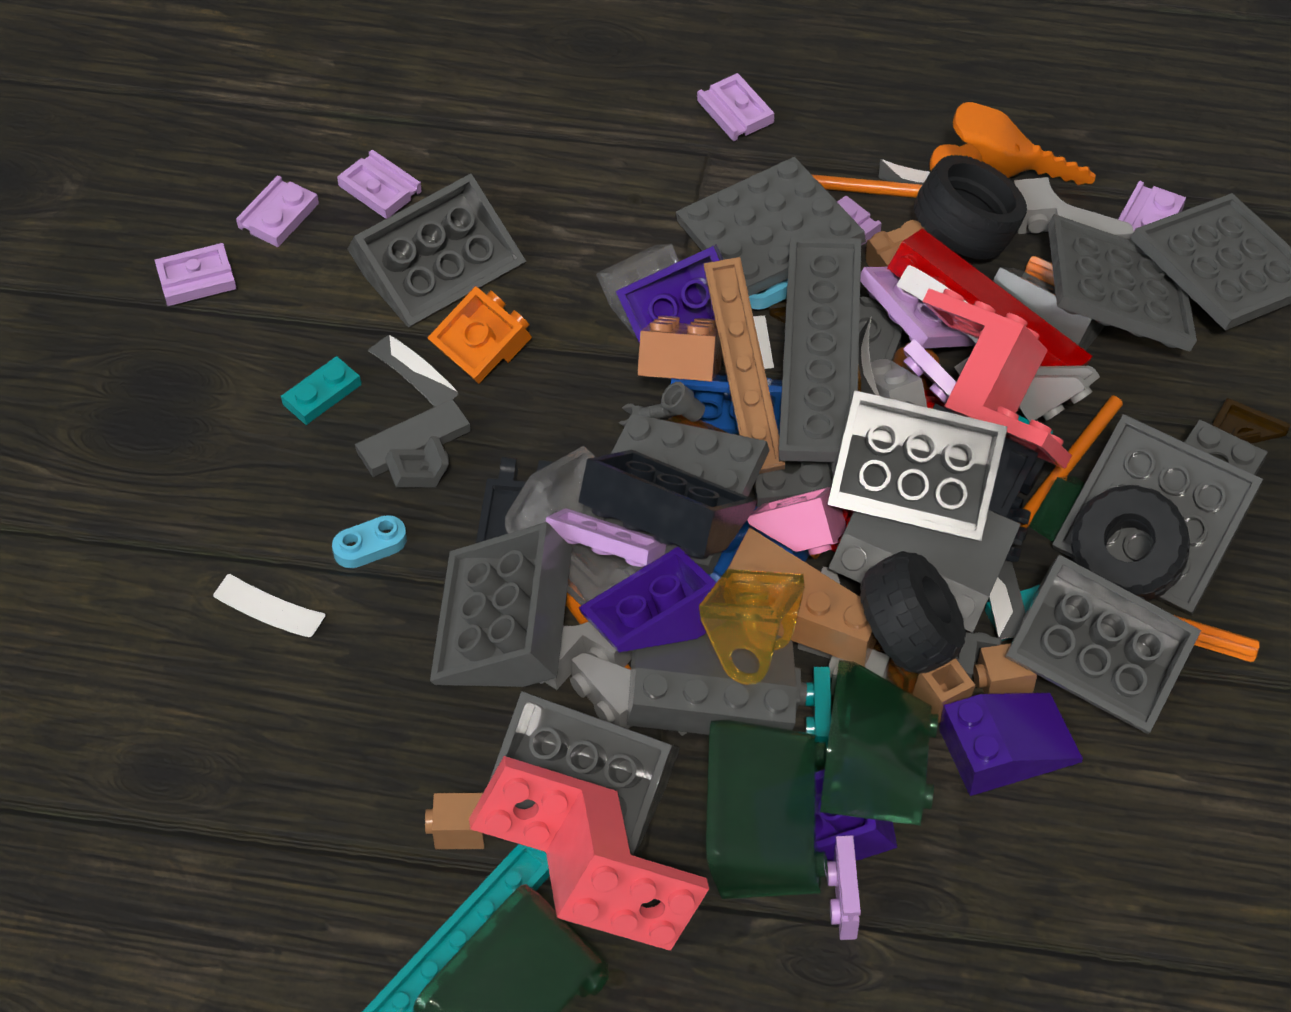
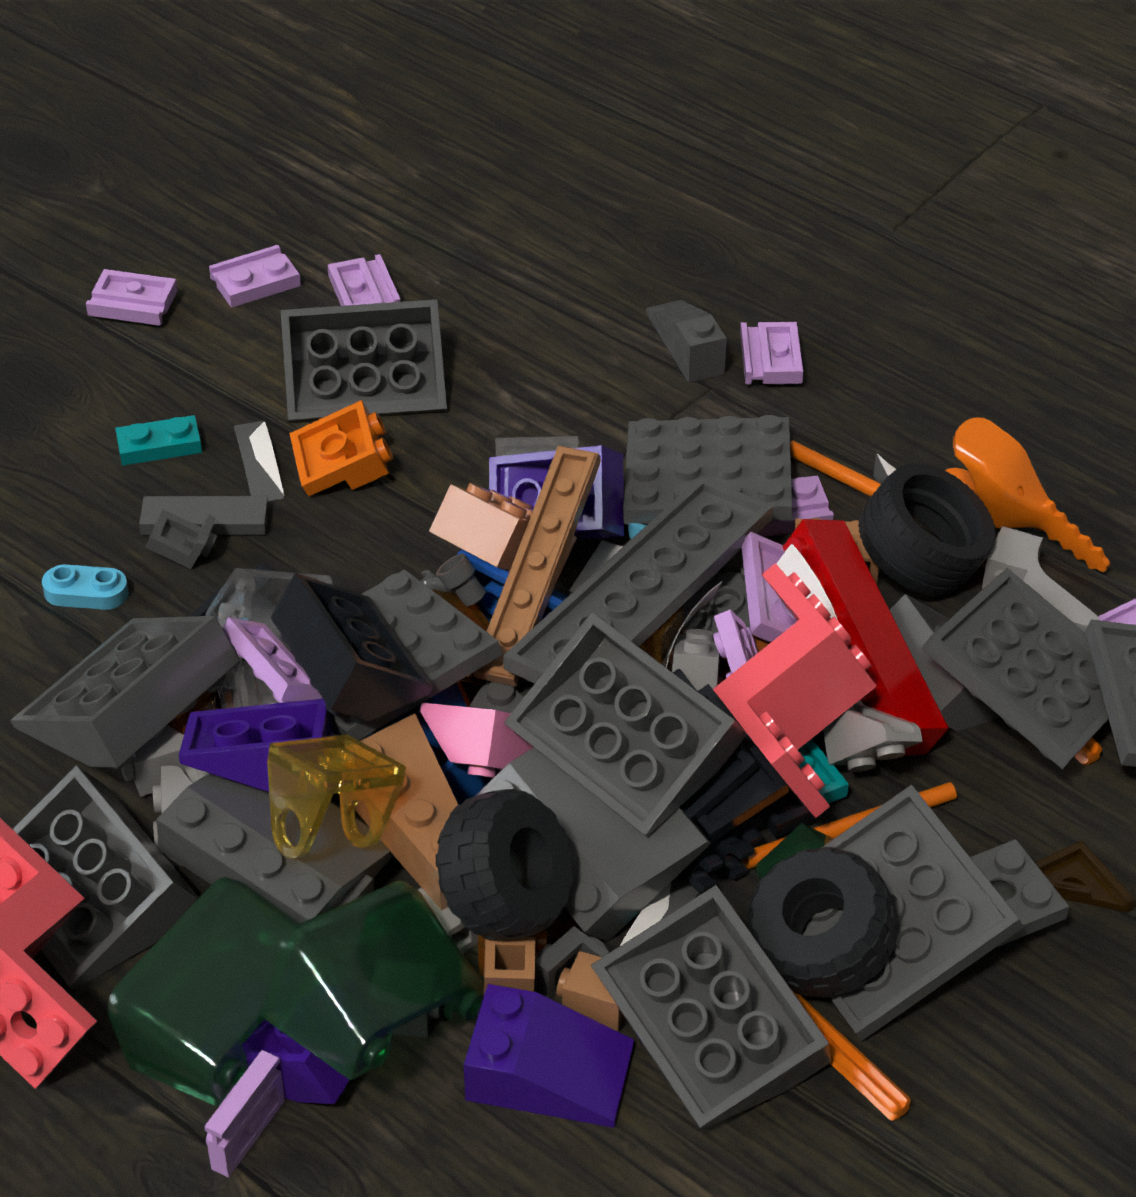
camera: 30 degrees right, 10 degrees down
none -> dark grey slope [646,300,727,383]

